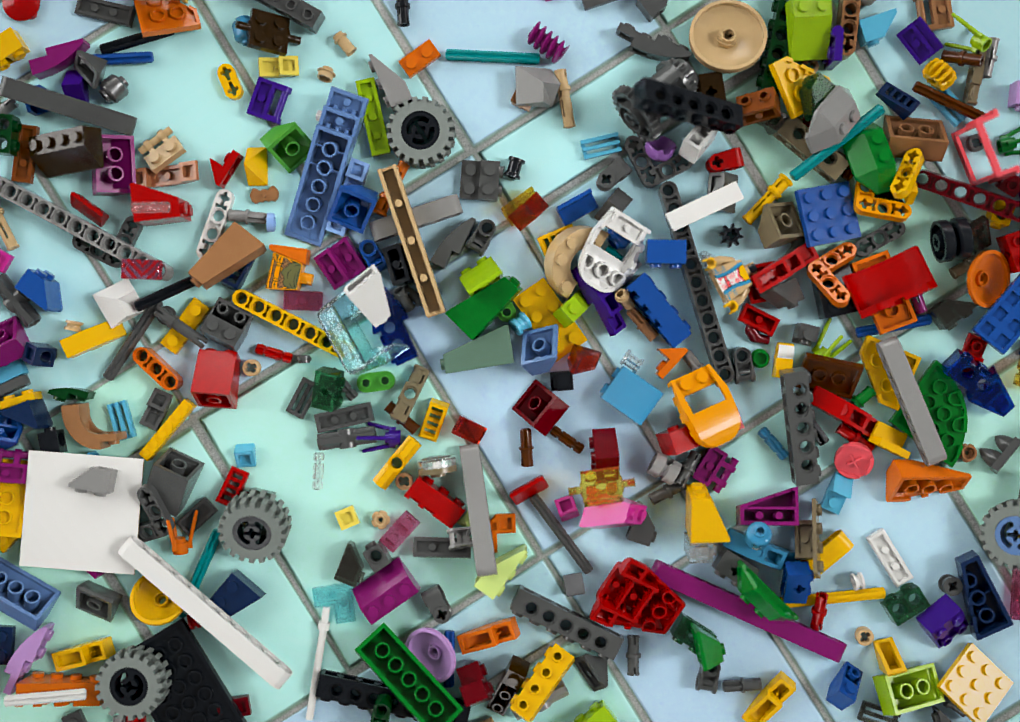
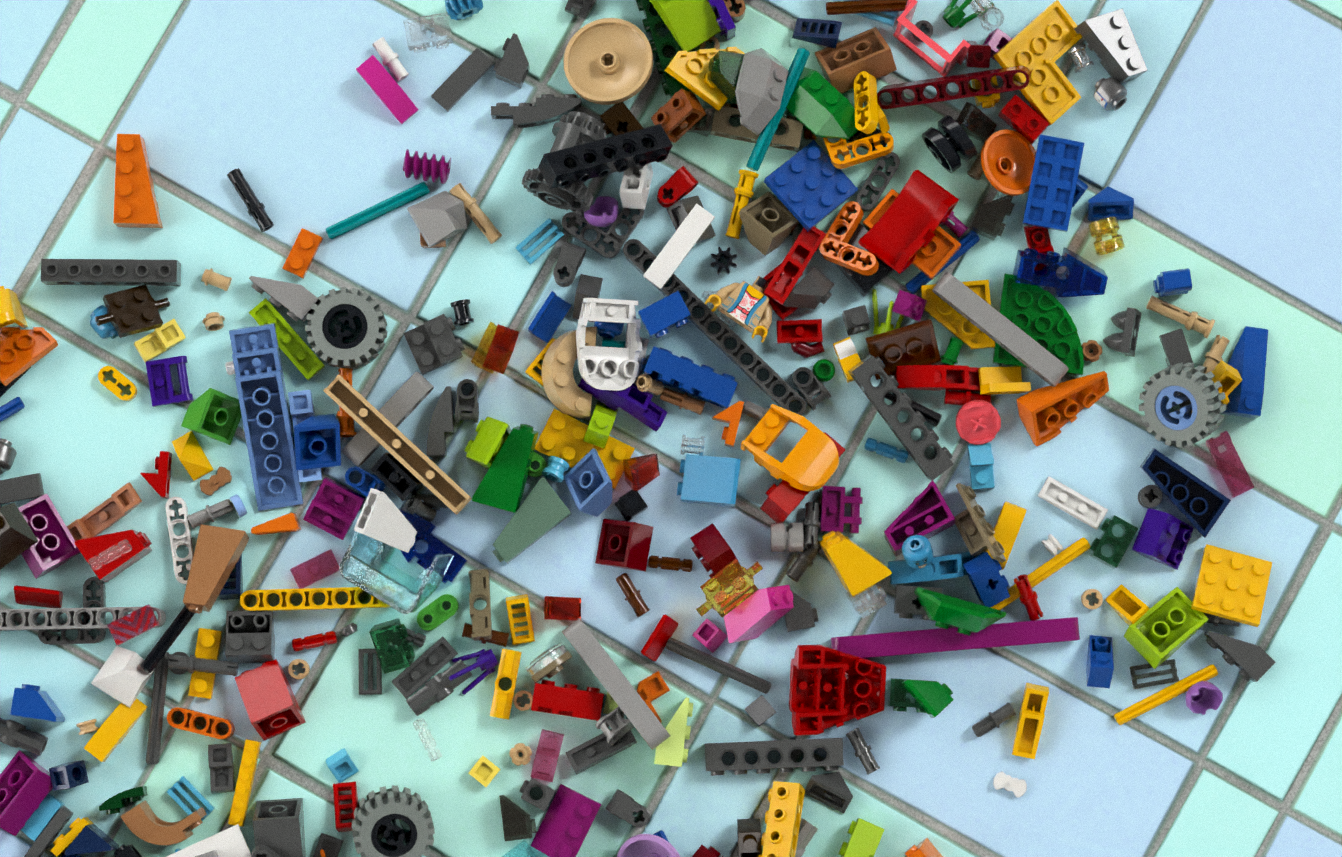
camera: 25 degrees left, 5 degrees down
tan plate [138,126,187,174] -> none
torso [266,252,314,291] -> none
orange slope [456,616,521,655] -> none
dark grey piece [695,664,721,694] -> none
none -> magenta brick [892,290,927,322]

